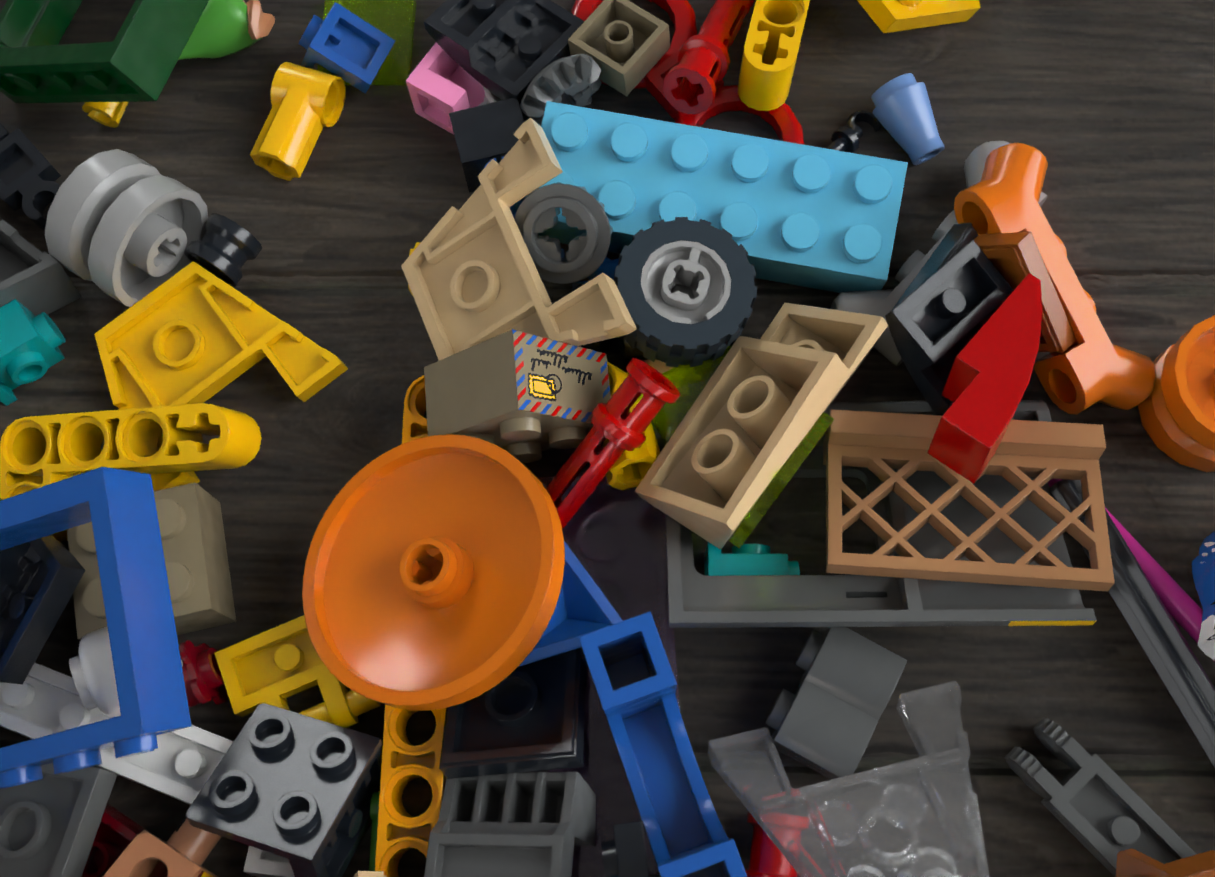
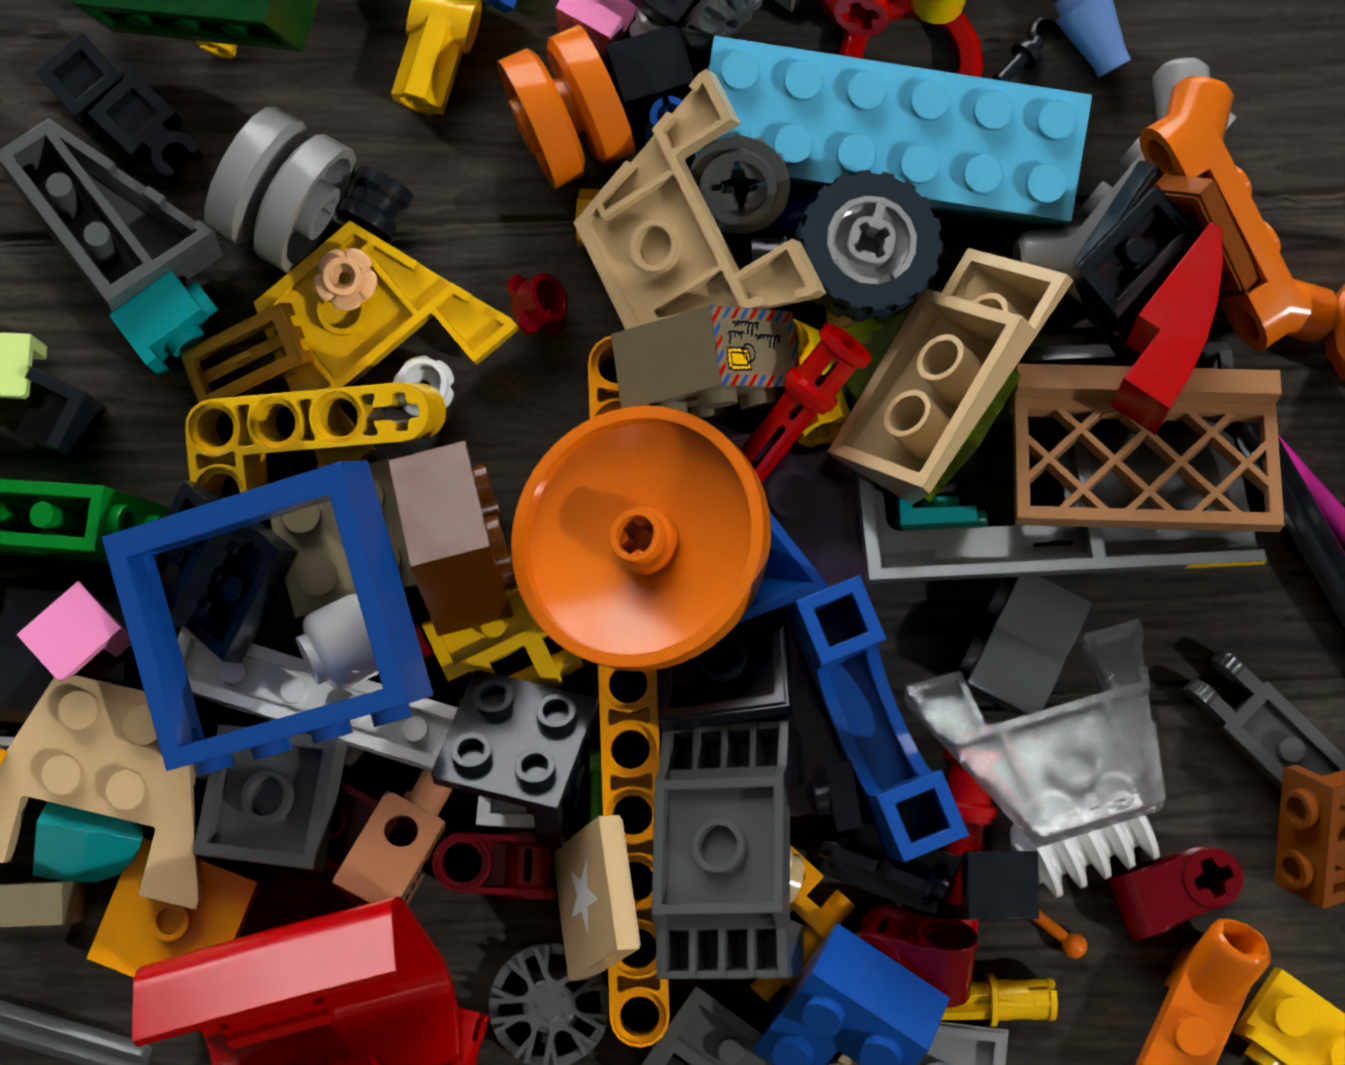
camera: 10 degrees left, 10 degrees up
none -> pearl gold tile [180,303,315,402]
none -> light nougat plate [314,248,377,311]
none -> brick [388,441,518,636]
none -> white plate [393,355,454,417]
none -> orange wheel [496,25,635,189]
none -> dark red plate [506,273,568,335]

